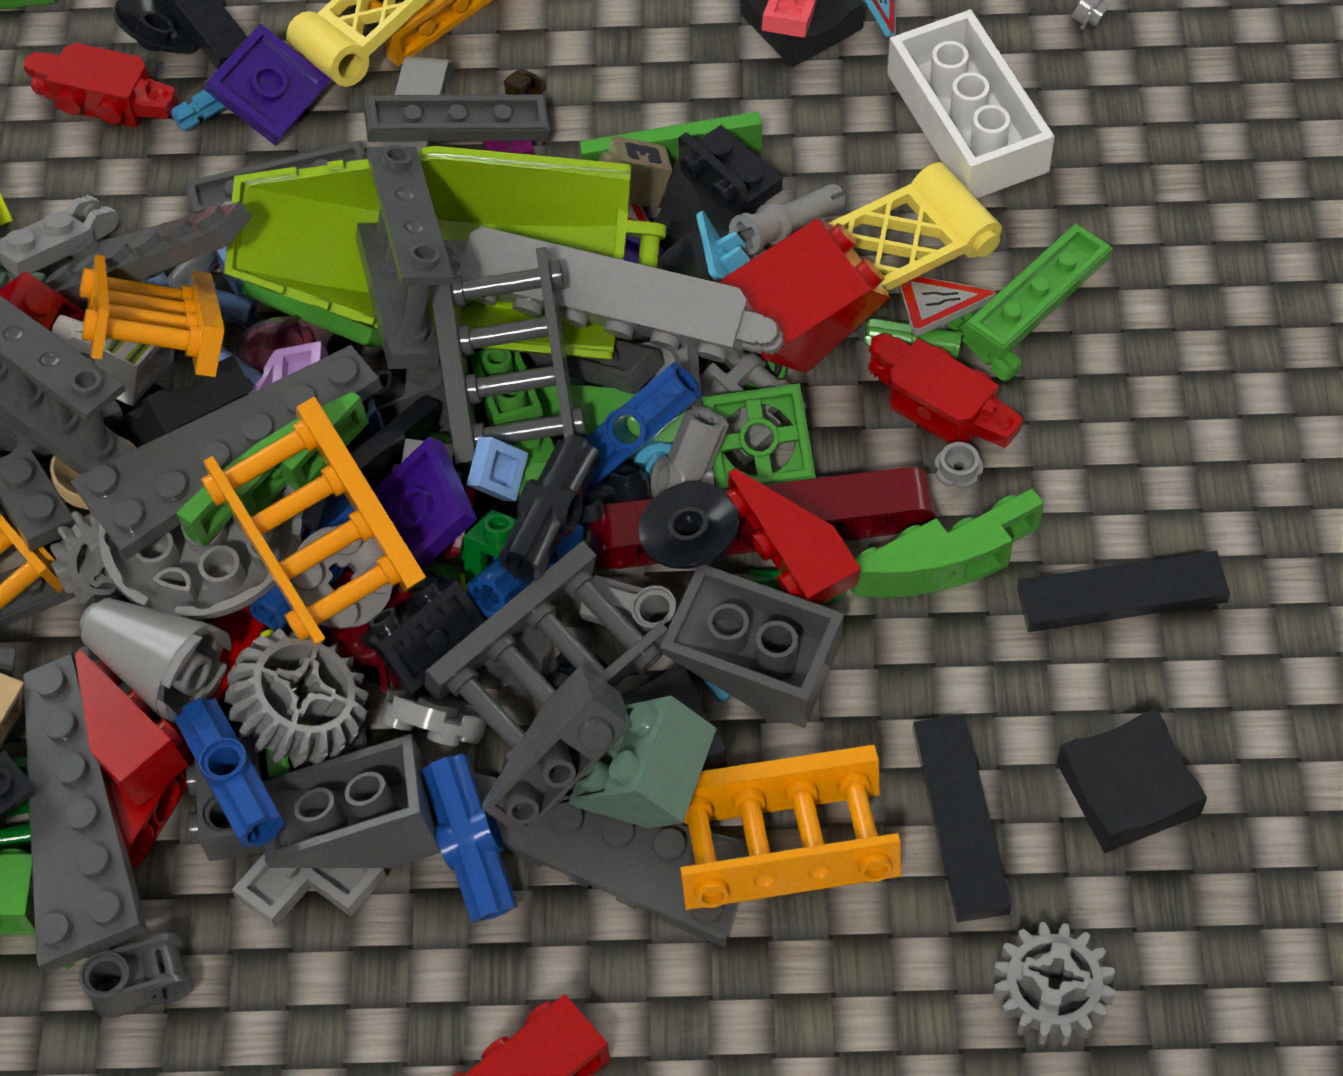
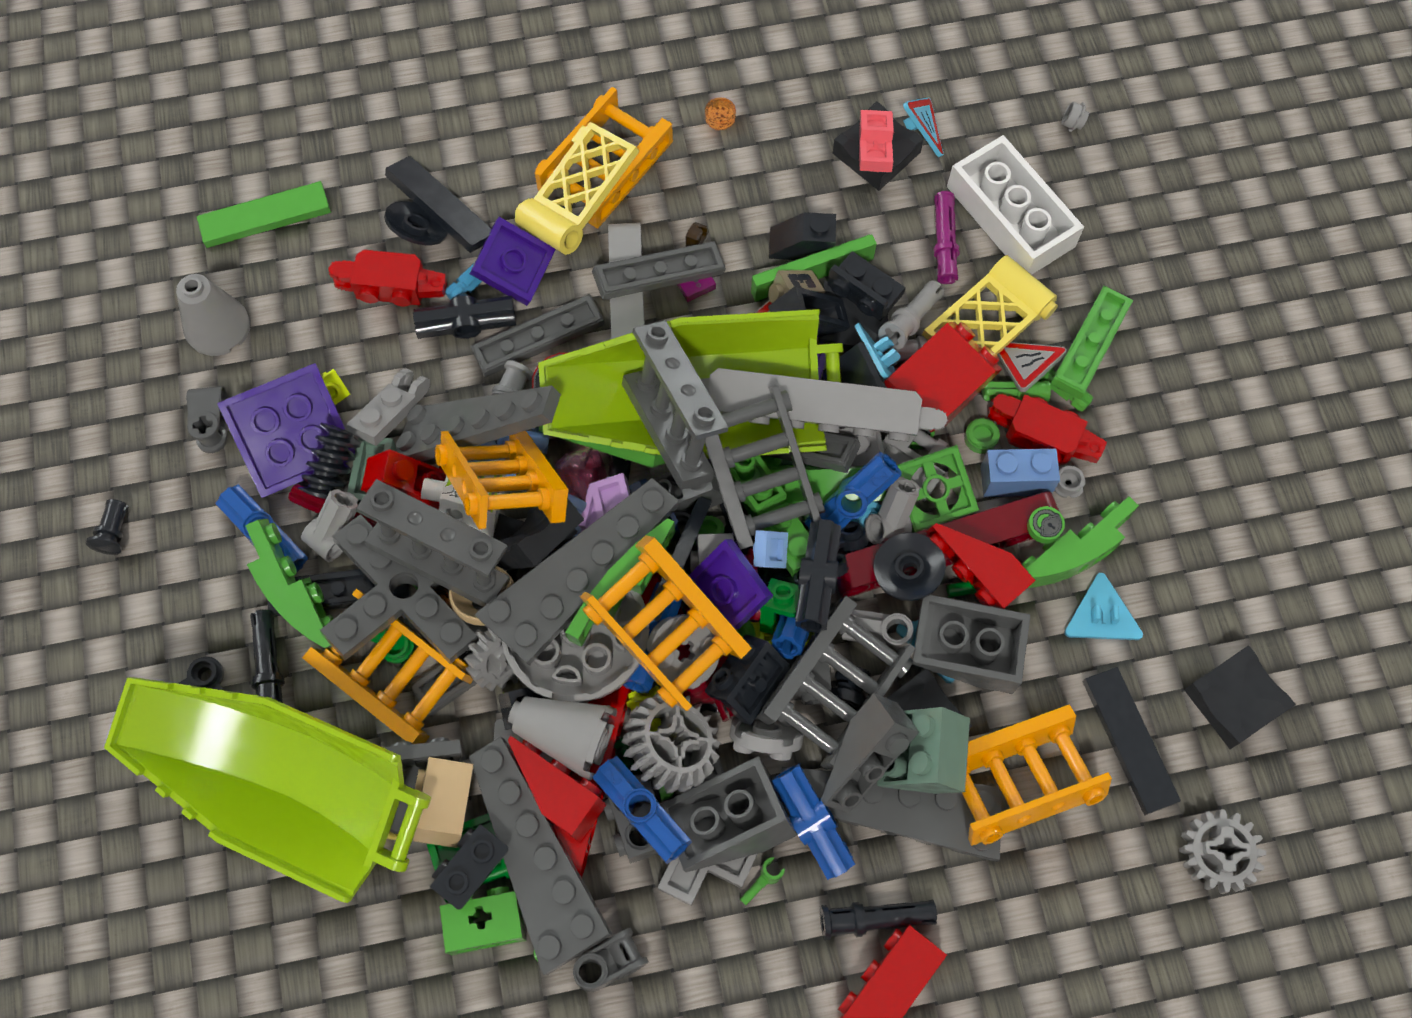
camera: 15 degrees left, 10 degrees up
black tile [1017,551,1230,632] -> none
none -> black piece [413,296,516,339]
none -> bright green hand [740,857,785,905]
none -> black slope [768,286,850,337]
none -> black slope [769,212,836,260]
none -> black pin [820,899,937,941]
none -> magenta pin [934,191,960,284]
none -> bright green tile [964,418,1000,454]
none -> medium blue brick [981,449,1060,497]
none -> tile [1027,506,1065,544]
none -> medium azure piece [1064,573,1143,640]

